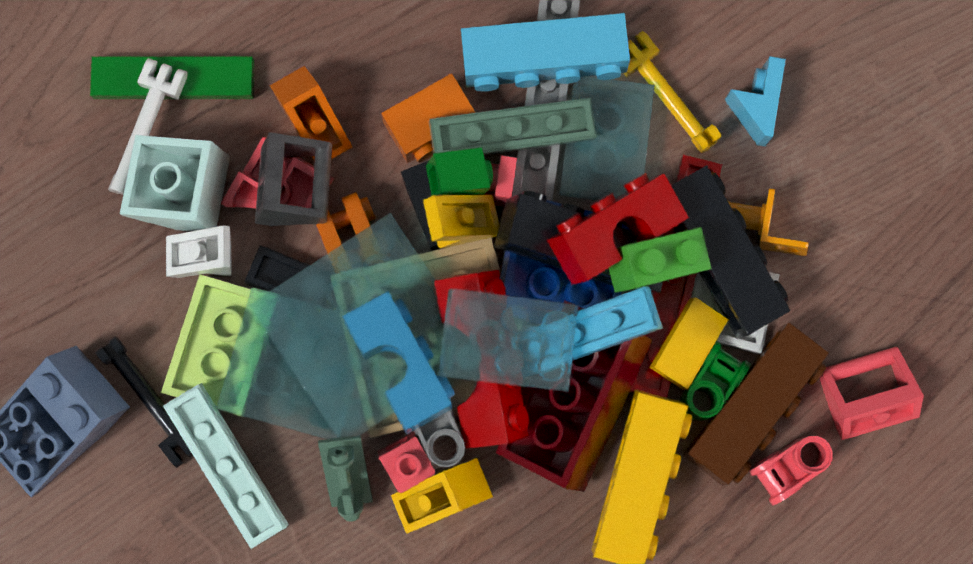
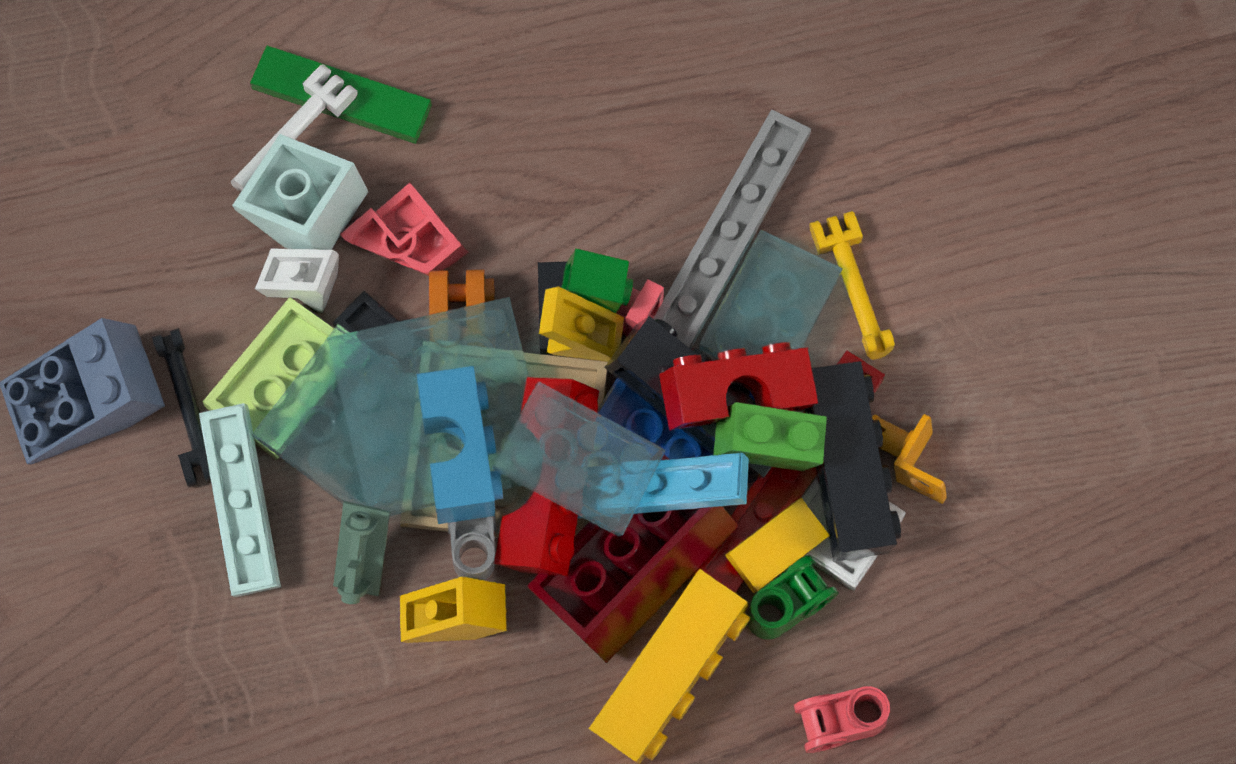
camera: 25 degrees right, 10 degrees down
flat silver tile [255,132,332,226] -> none
orange slope [270,65,353,162] -> none
coral bracket [378,431,435,493] -> none
orange brick [381,73,476,164] -> none
sand green tile [428,98,597,155] -> none
medium azure brick [461,13,630,91] -> none
reddish brown brick [683,322,829,486] -> none
medium azure slope [725,56,786,146] -> none
coral tile [820,346,924,440] -> none

